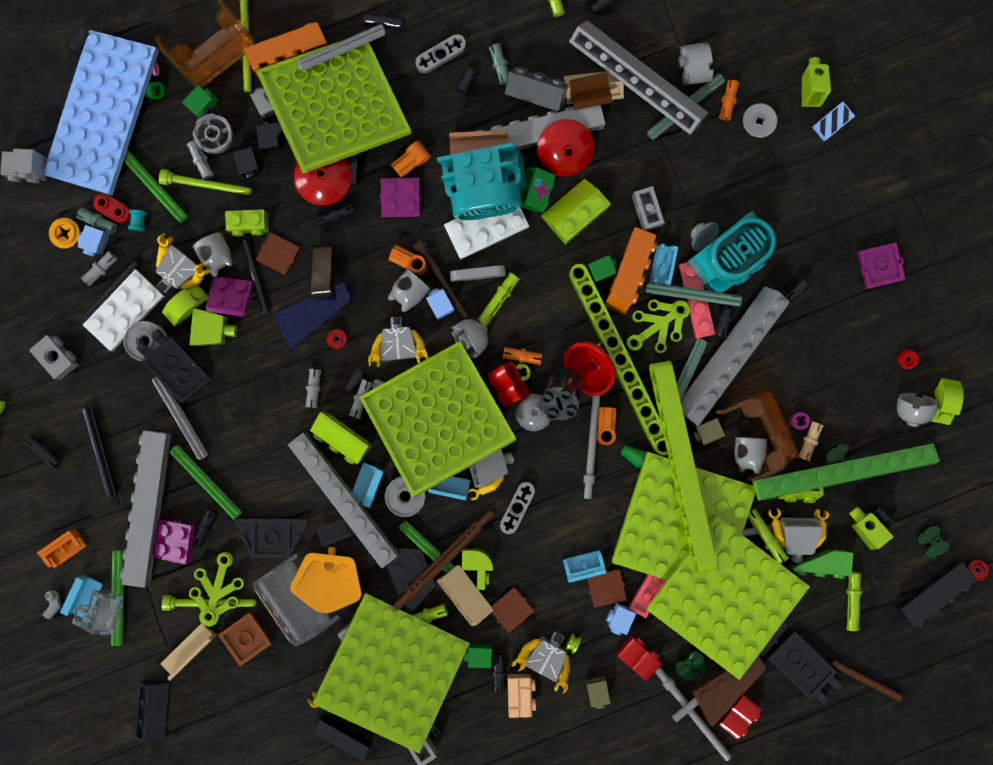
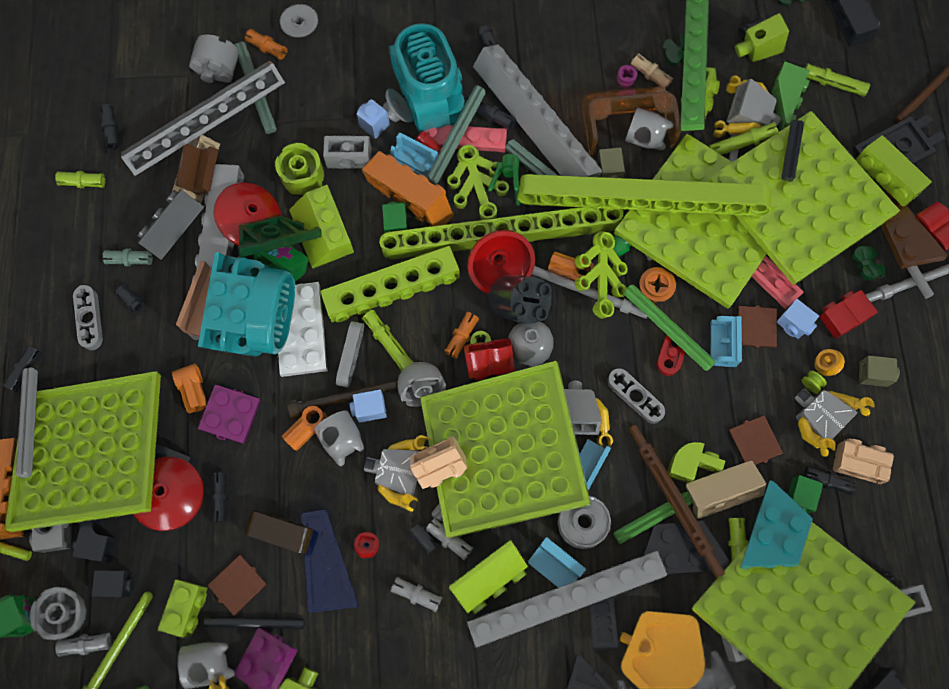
camera: 70 degrees left, 15 degrees down
none -> dark green wing [239,216,321,257]
none -> lime brick [275,143,324,195]
none -> lime brick [320,246,460,322]
none -> light blue brick [356,99,390,139]
none -> light nougat brick [410,436,468,489]
none -> red pin [415,130,442,154]
none -> green plant [488,154,520,206]
none -> lime plant [574,231,627,319]
none -> bright green axle [624,285,715,371]
none -> orange gear [639,267,676,303]
none -> red plate [656,335,685,376]
none -> teal wing [740,480,813,569]
none -> black axle [781,119,804,182]
none -> light orange hat [814,349,845,376]
none -> lime brick [856,135,932,207]

